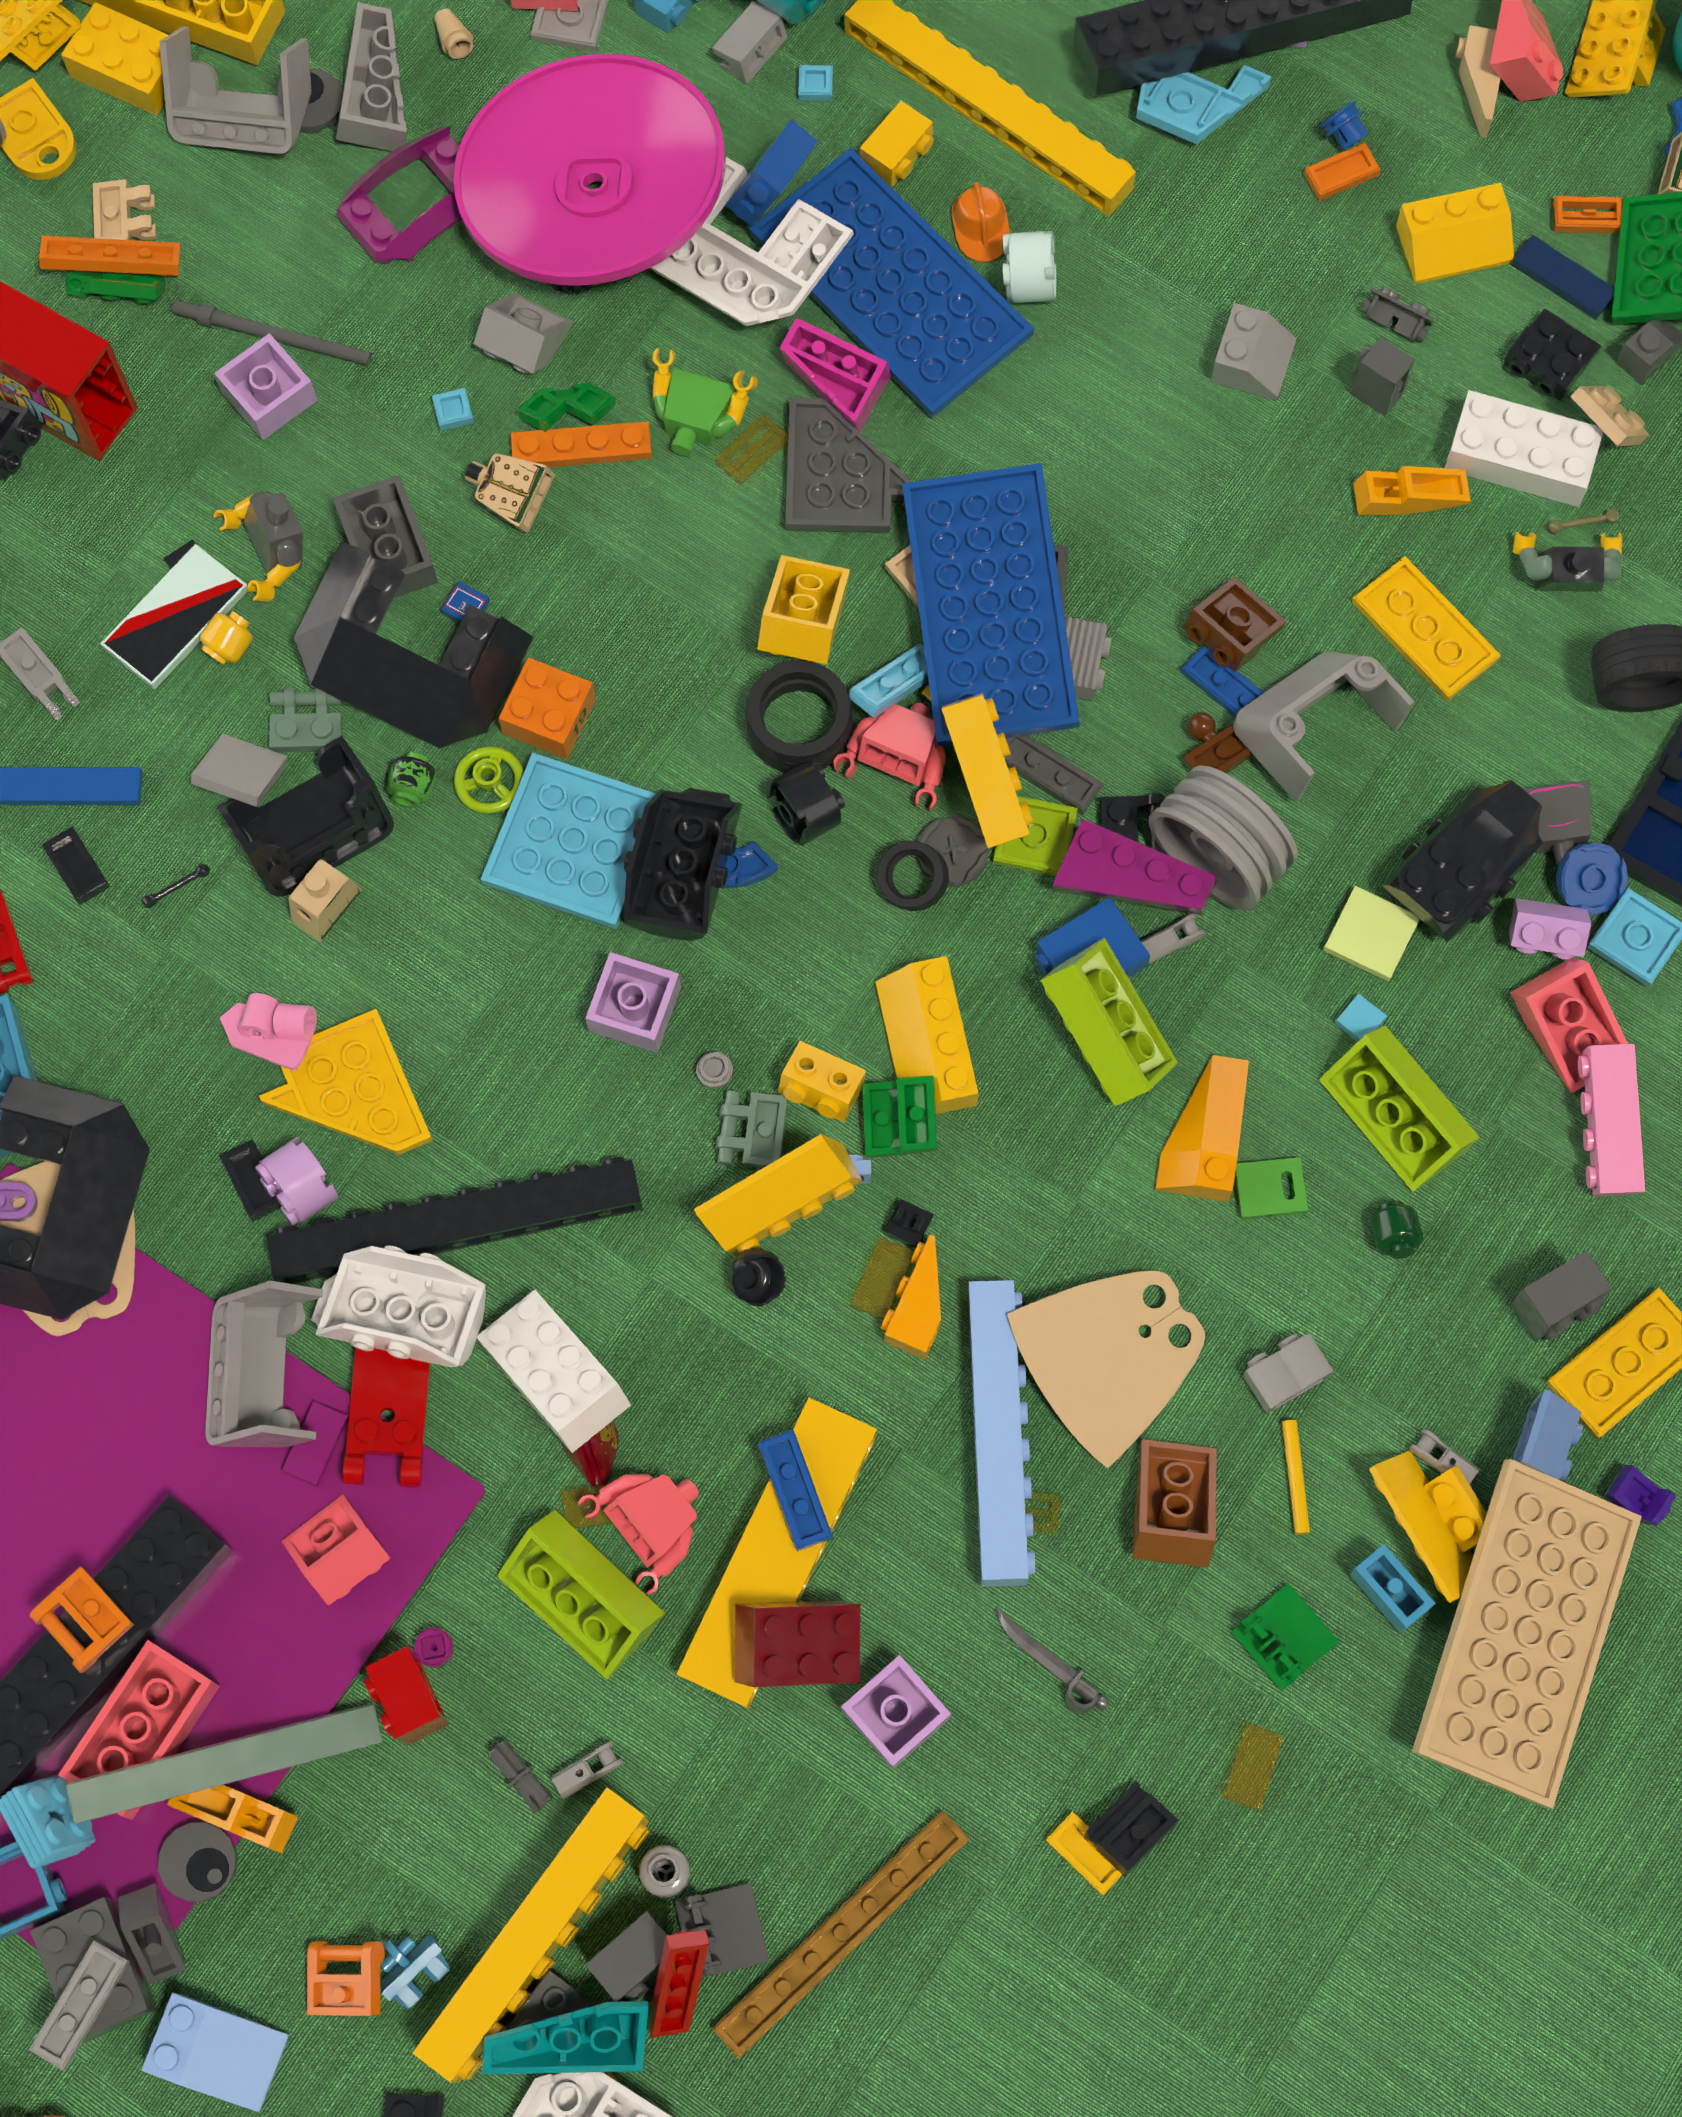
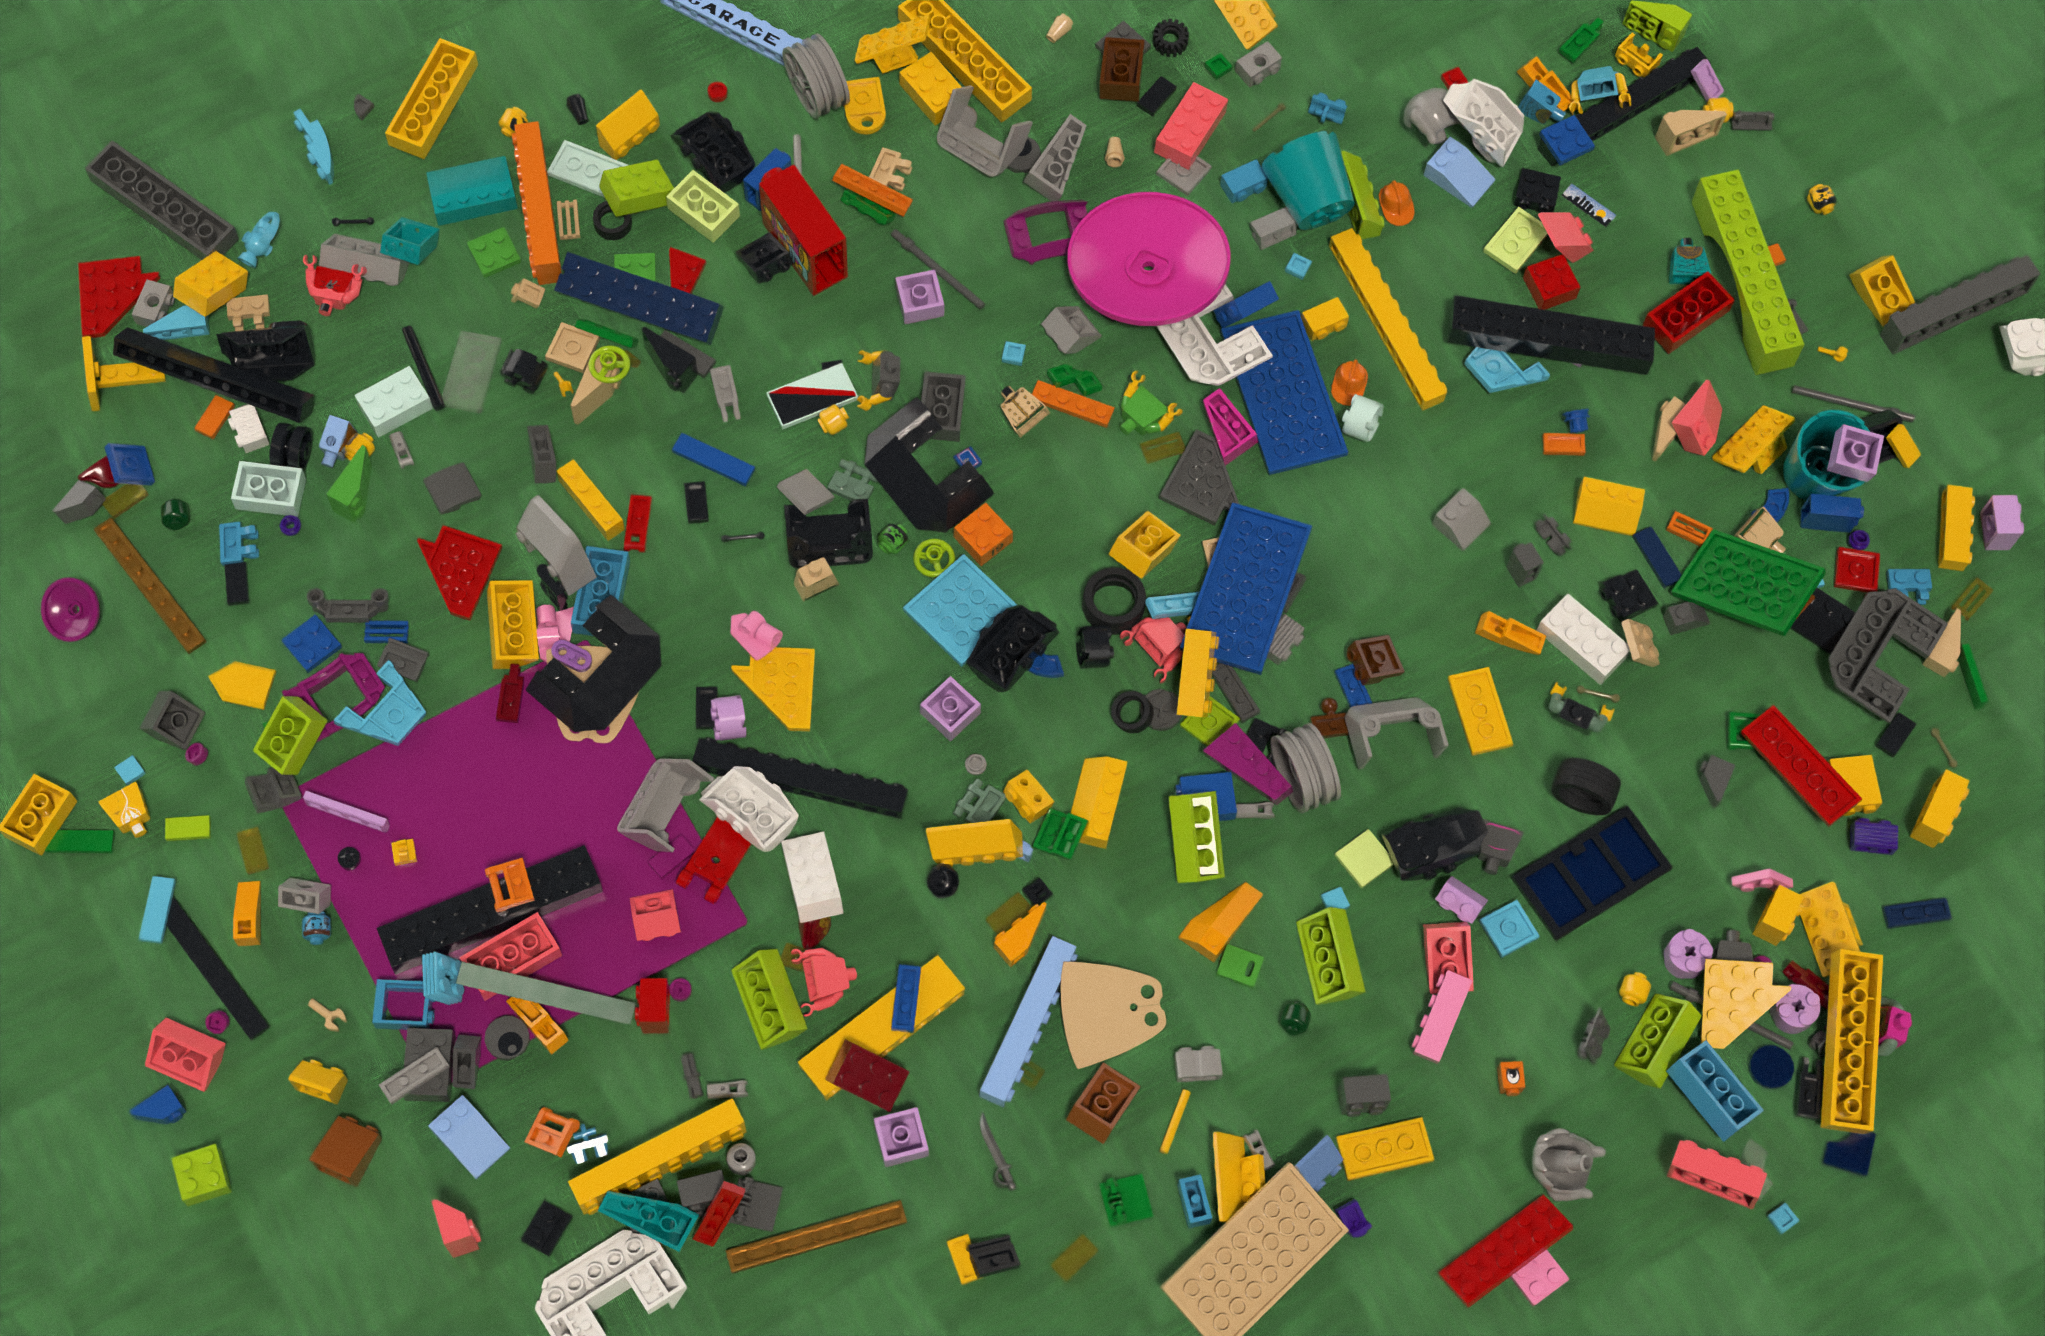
camera: 20 degrees right, 5 degrees down
blue tile [1556,842,1628,915] -> none

